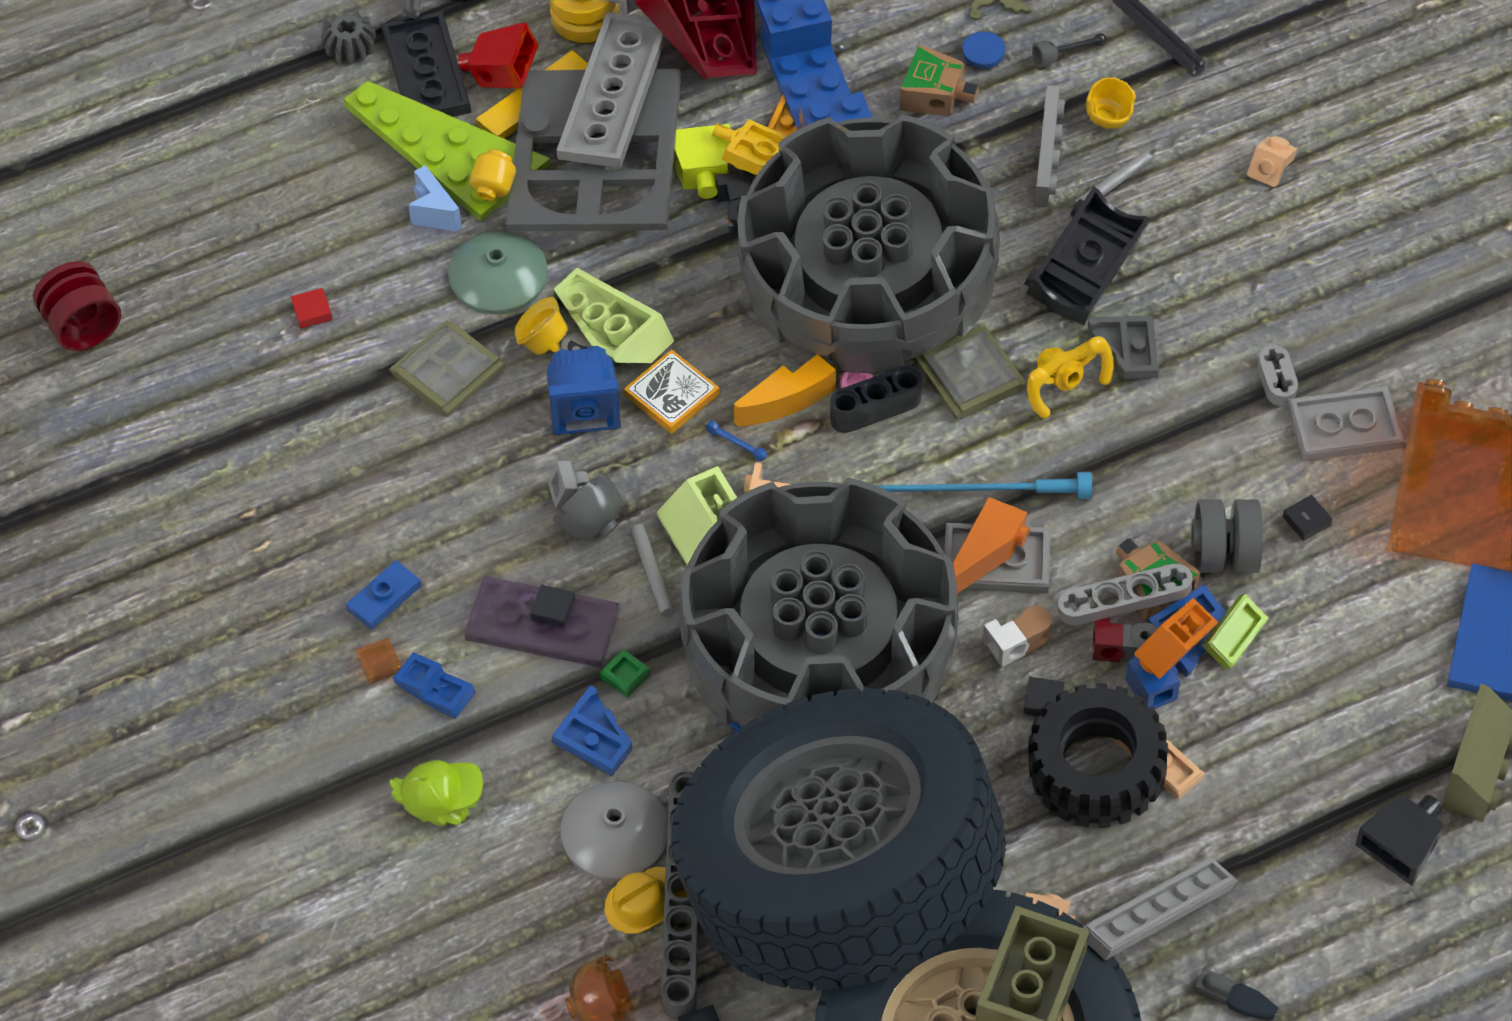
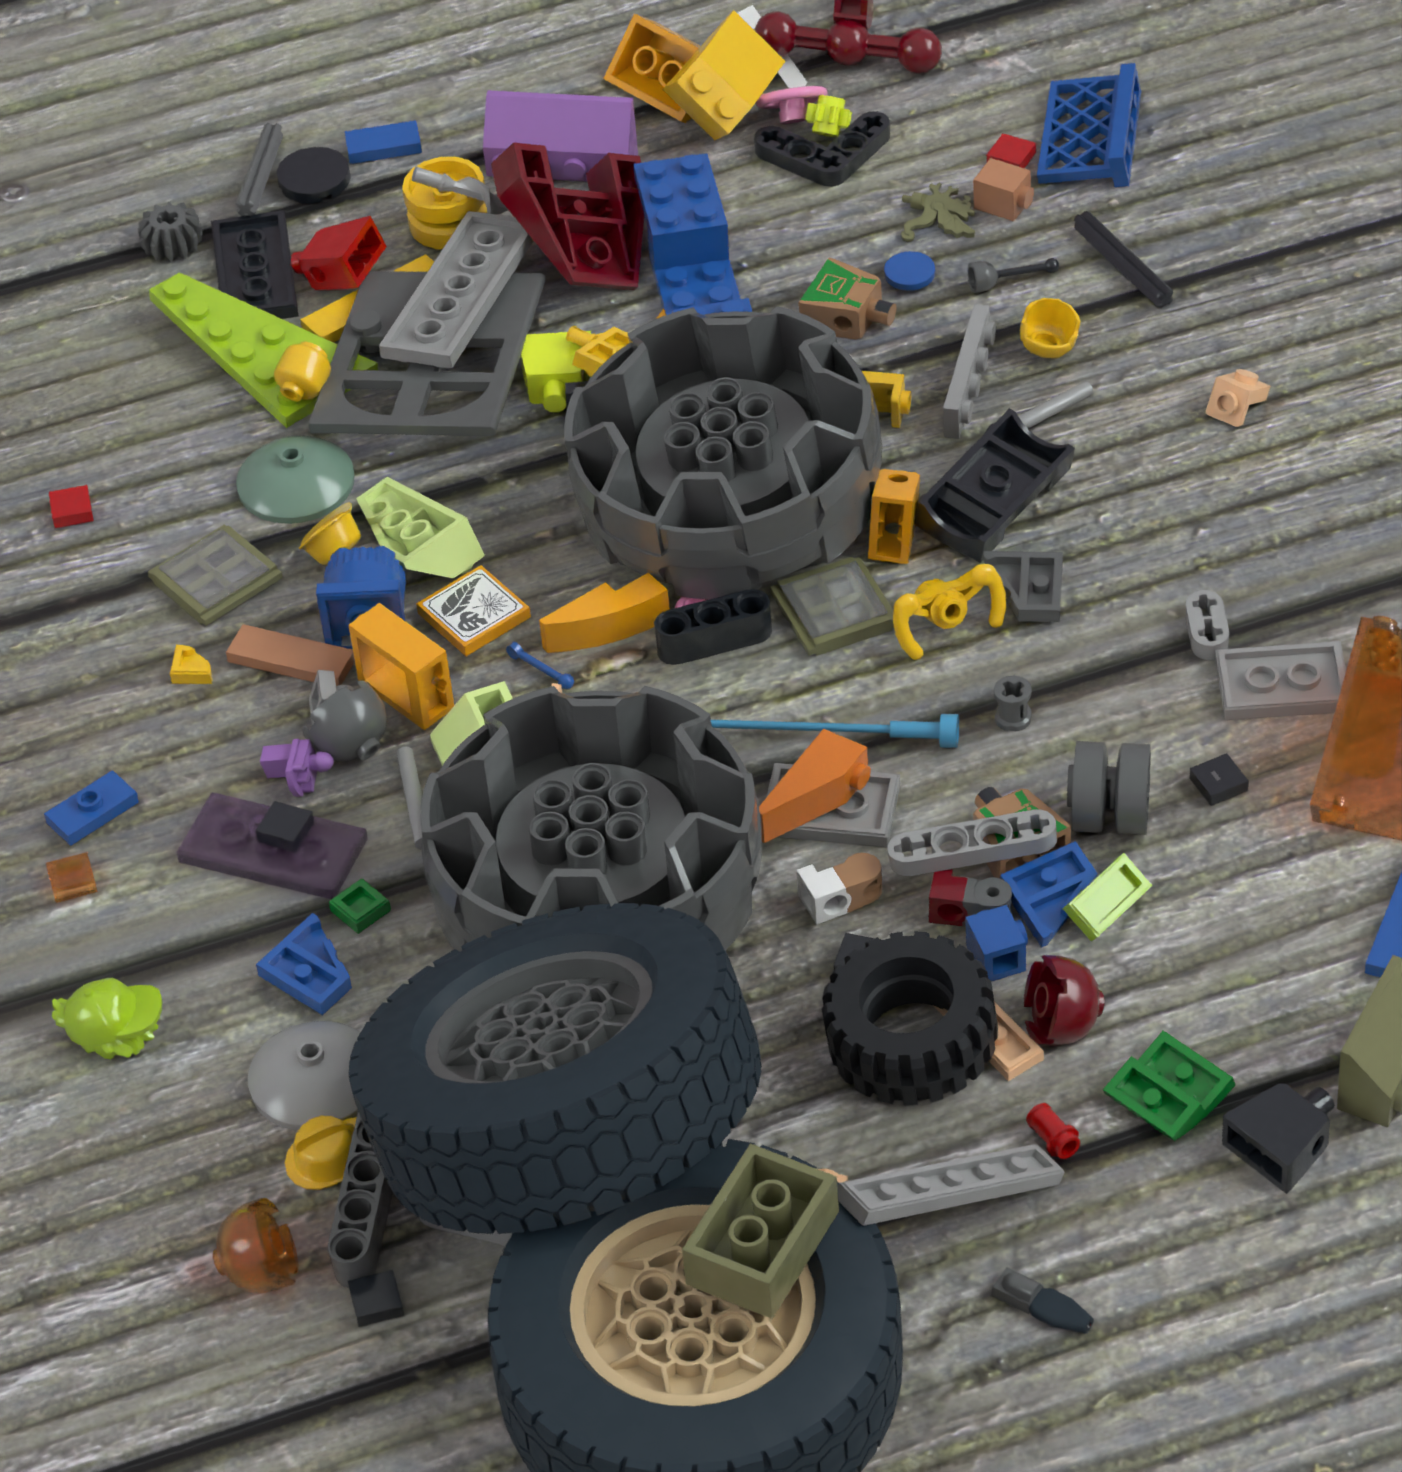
camera: 10 degrees right, 10 degrees down
blue slope [393,652,476,719] -> none
light blue slope [409,166,462,231] -> none
orange slope [1134,598,1219,679] -> none
none -> yellow tile [170,644,213,684]
none -> nougat tile [226,624,355,686]
none -> medium lavender piece [260,739,334,797]
none -> light orange window [349,603,454,731]
none -> yellow bracket [862,371,911,428]
none -> light orange torso [868,469,920,564]
none -> dark grey bush [994,675,1032,731]
none -> dark red cylinder [1024,955,1104,1046]
none -> red pin [1026,1103,1080,1159]
none -> green slope [1103,1030,1236,1141]

